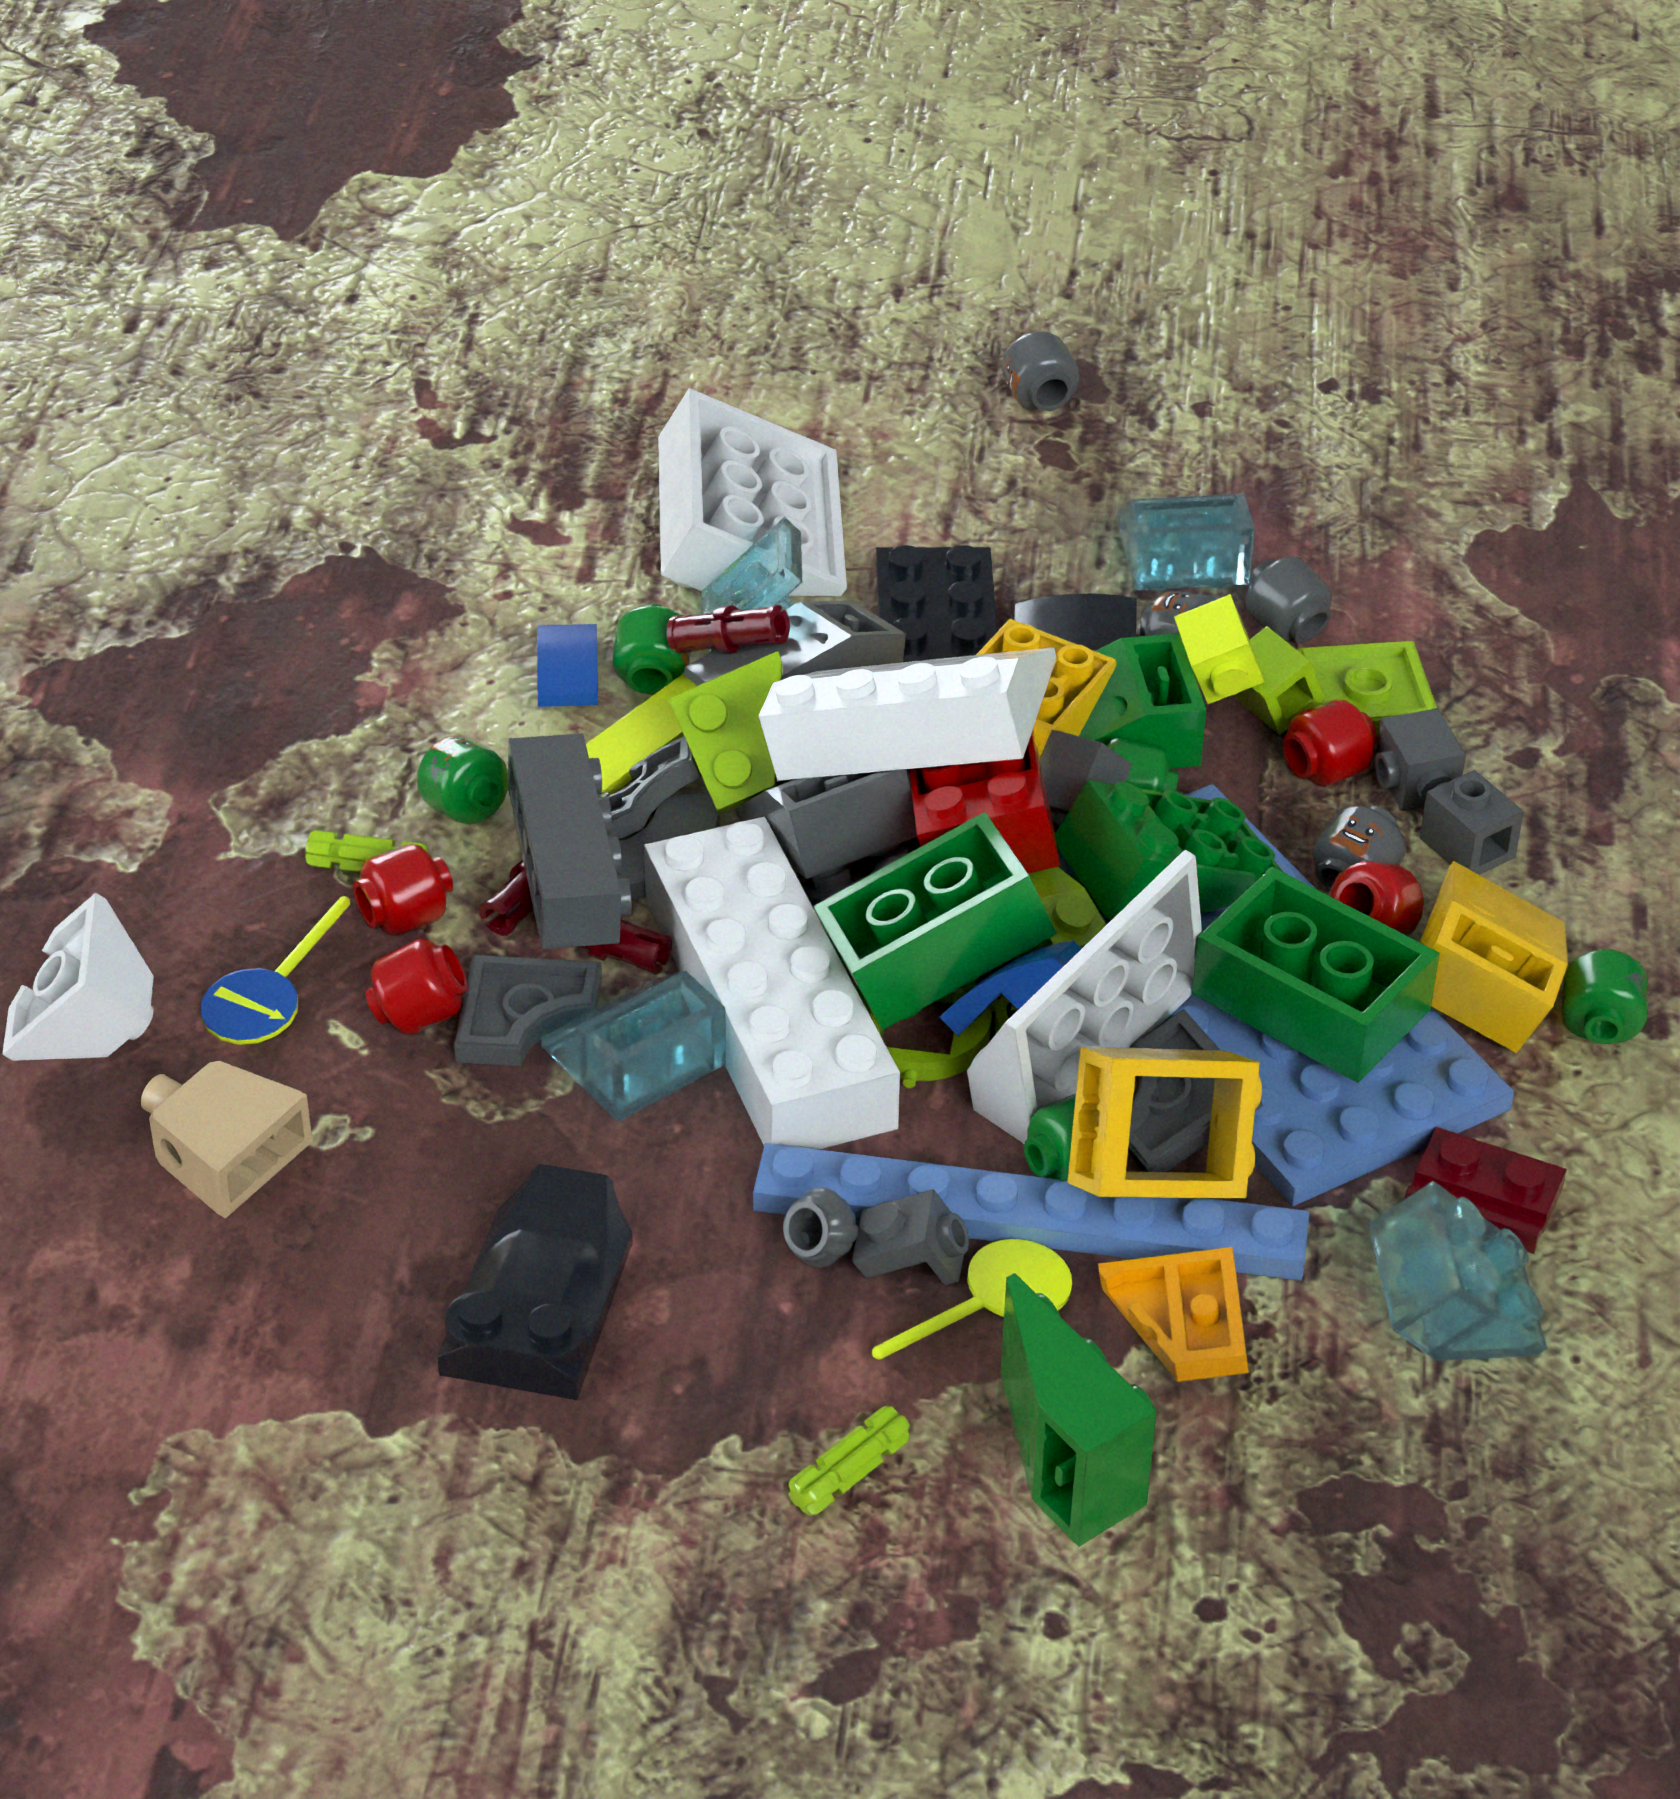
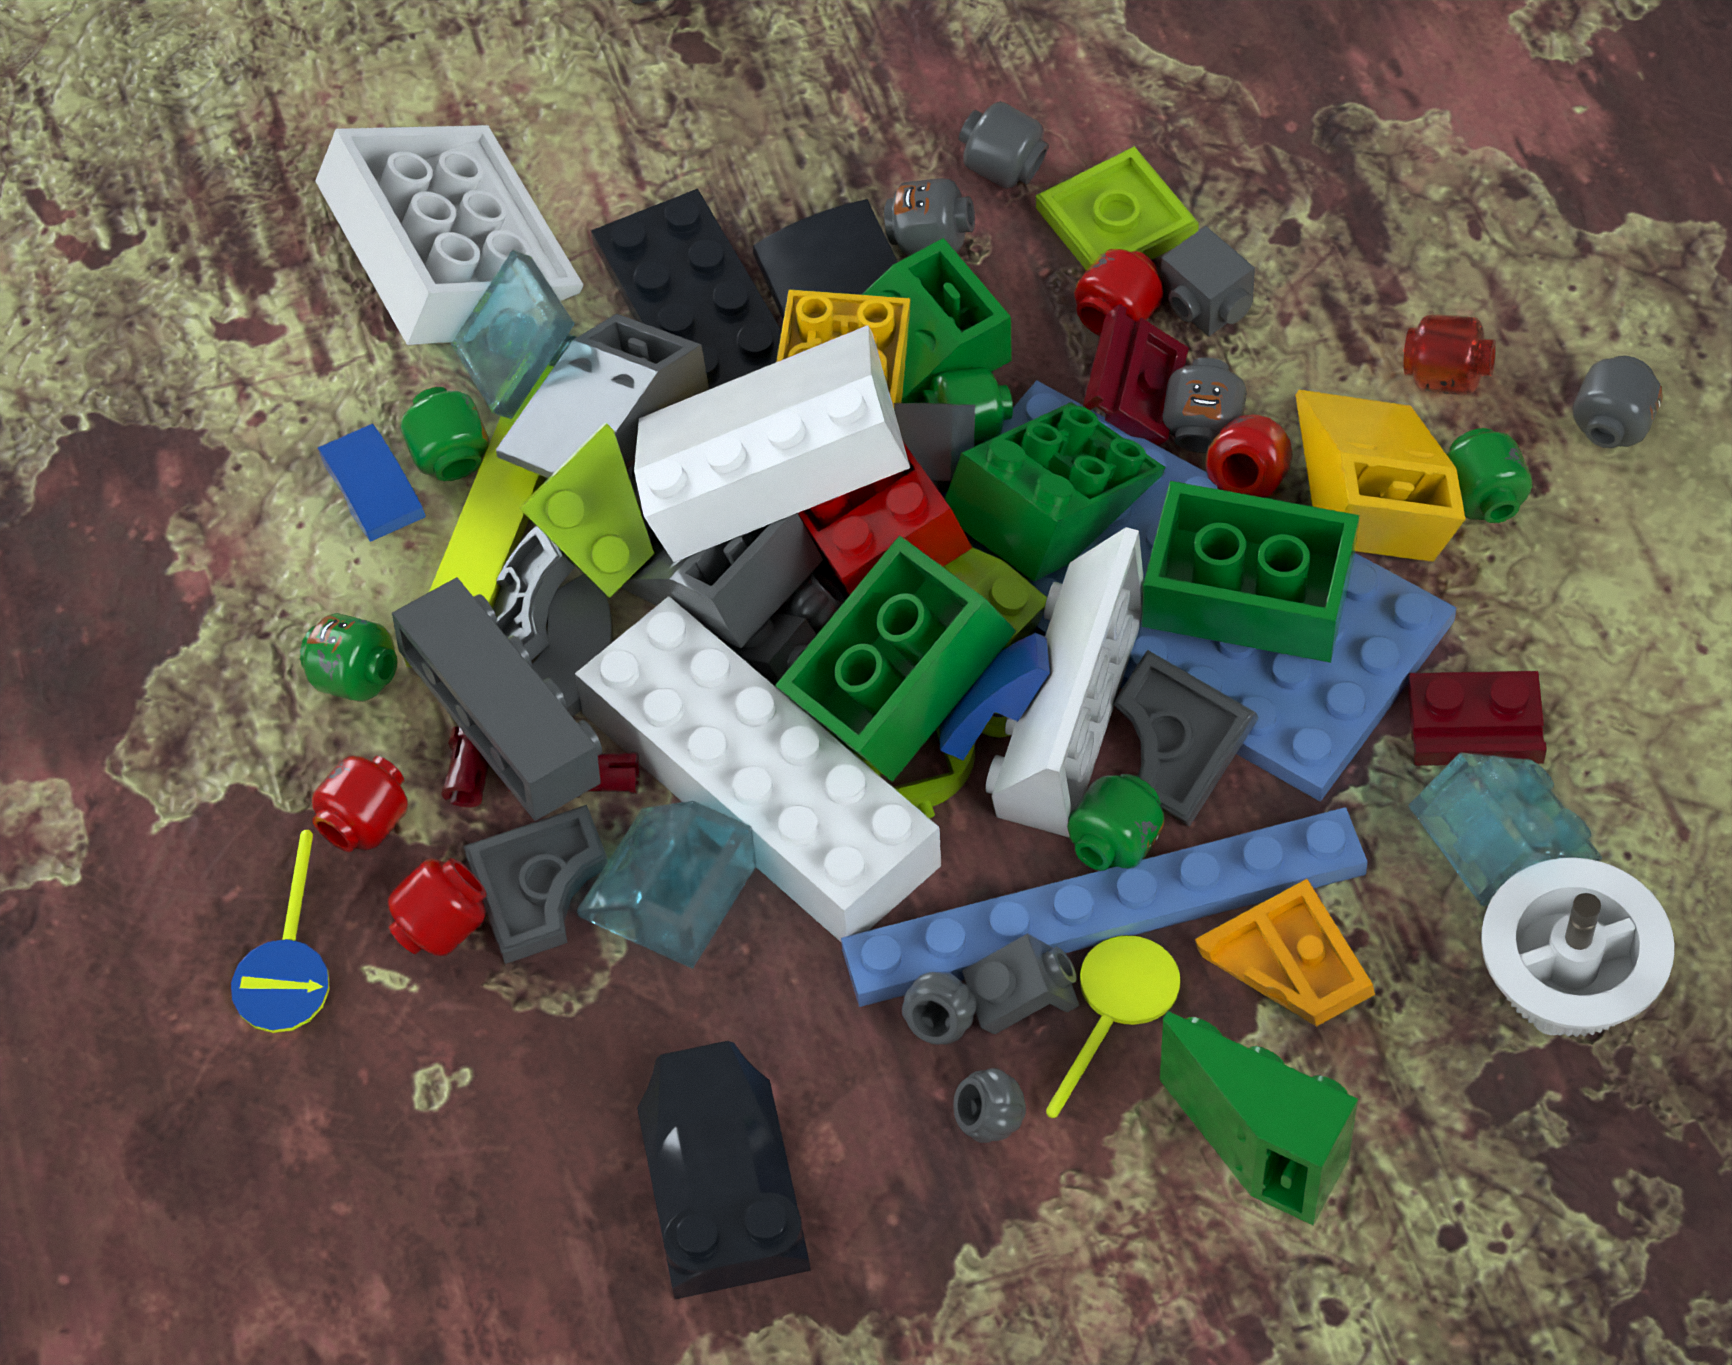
camera: 20 degrees left, 15 degrees up
white slope [2,893,154,1061] -> none
tan torso [141,1061,312,1219] -> none
lime axle [305,830,429,873] -> none
dark red pin [667,605,790,654] -> none
lime axle [788,1406,910,1516] -> none
yellow window [1067,1046,1262,1198] -> none
clear light blue slope [1117,494,1255,590] -> none
neon yellow brick [1174,594,1265,704] -> none
lime brick [1235,626,1325,735] -> none
dark grey brick [1420,770,1524,875] -> none
none -> dark grey piece [953,1068,1026,1143]
none -> dark red plate [1083,304,1189,446]
none -> clear red head [1403,313,1496,396]
none -> white piece [1481,858,1674,1037]

